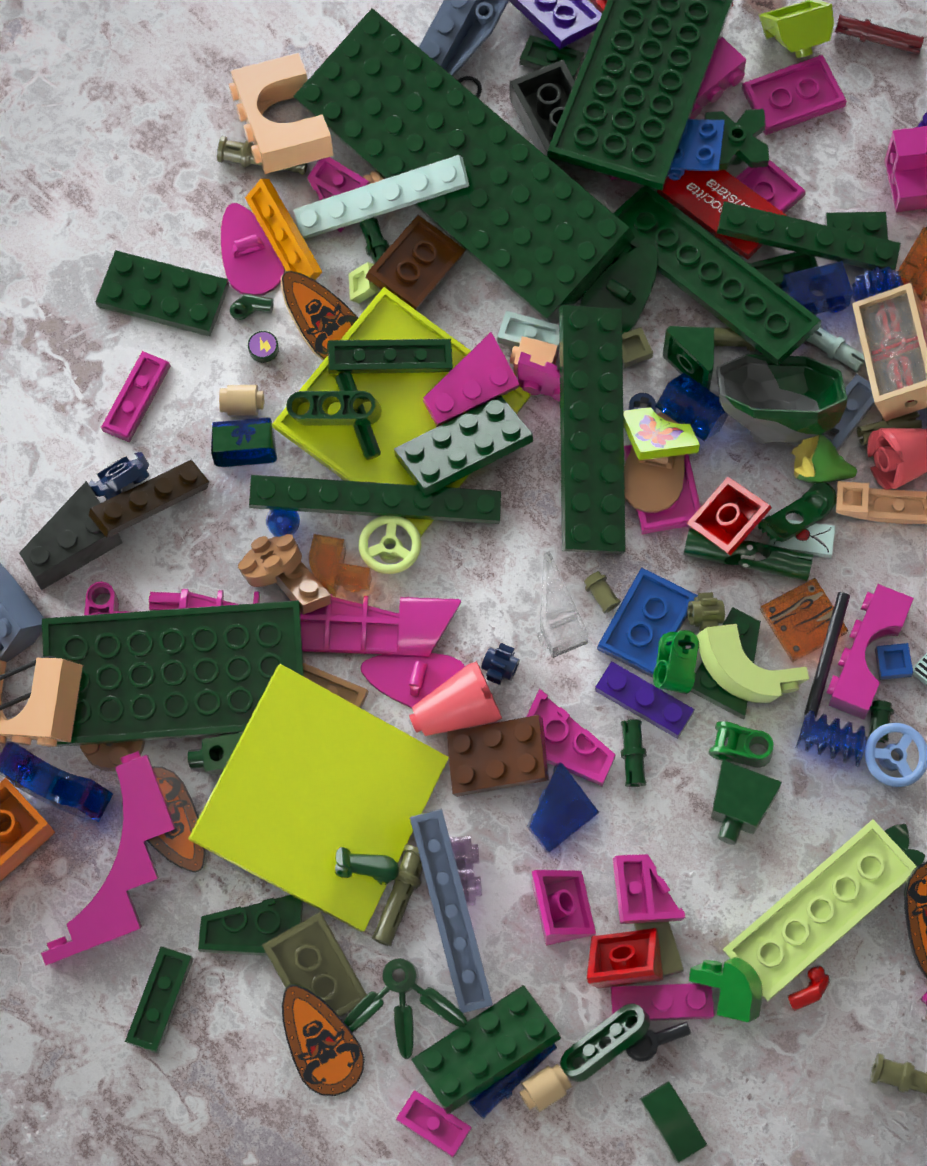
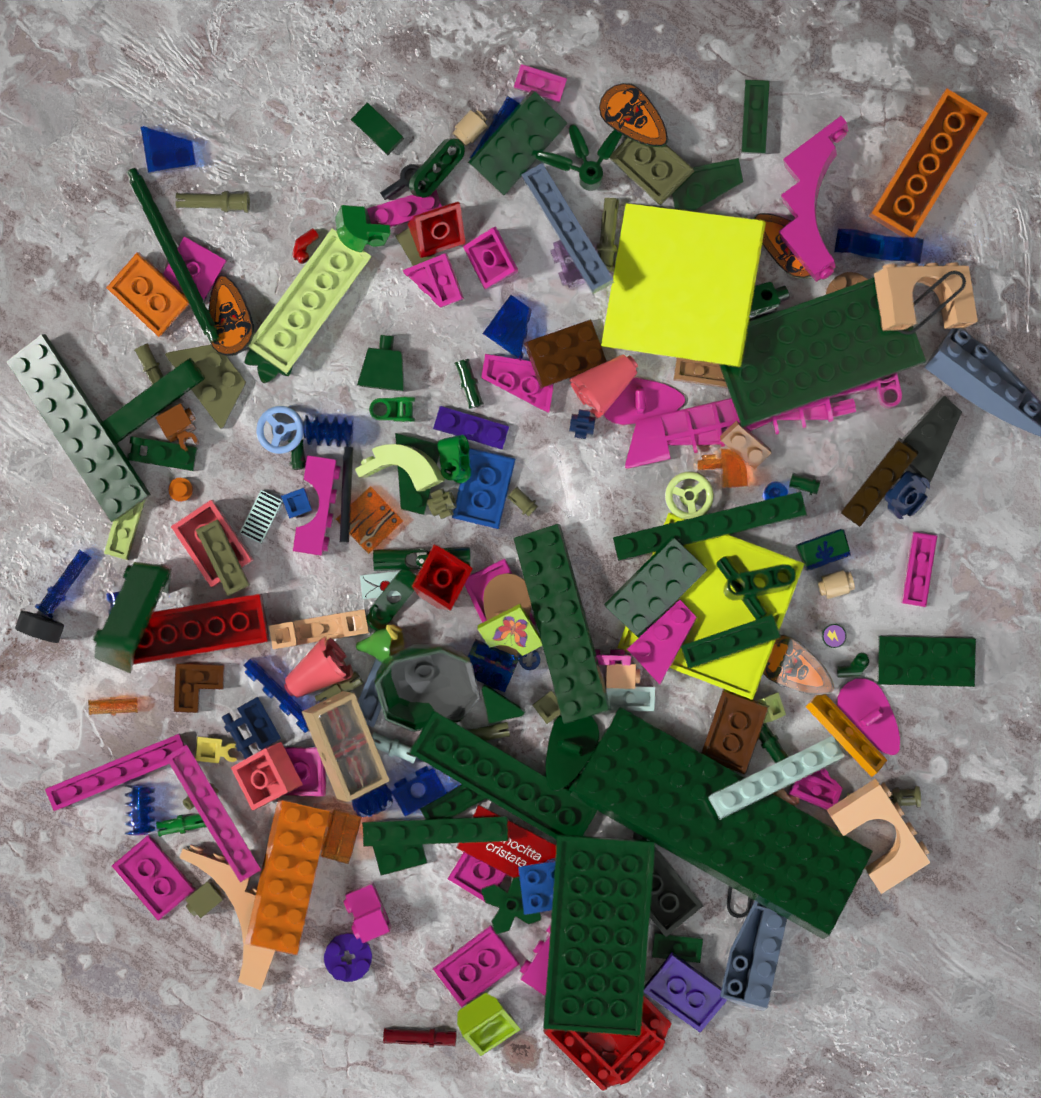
camera: 165 degrees right, 20 degrees up
medium nougat plate [238,534,302,587] -> none
dark green piece [335,847,399,885] -> none
none -> dark green pin [789,473,821,496]

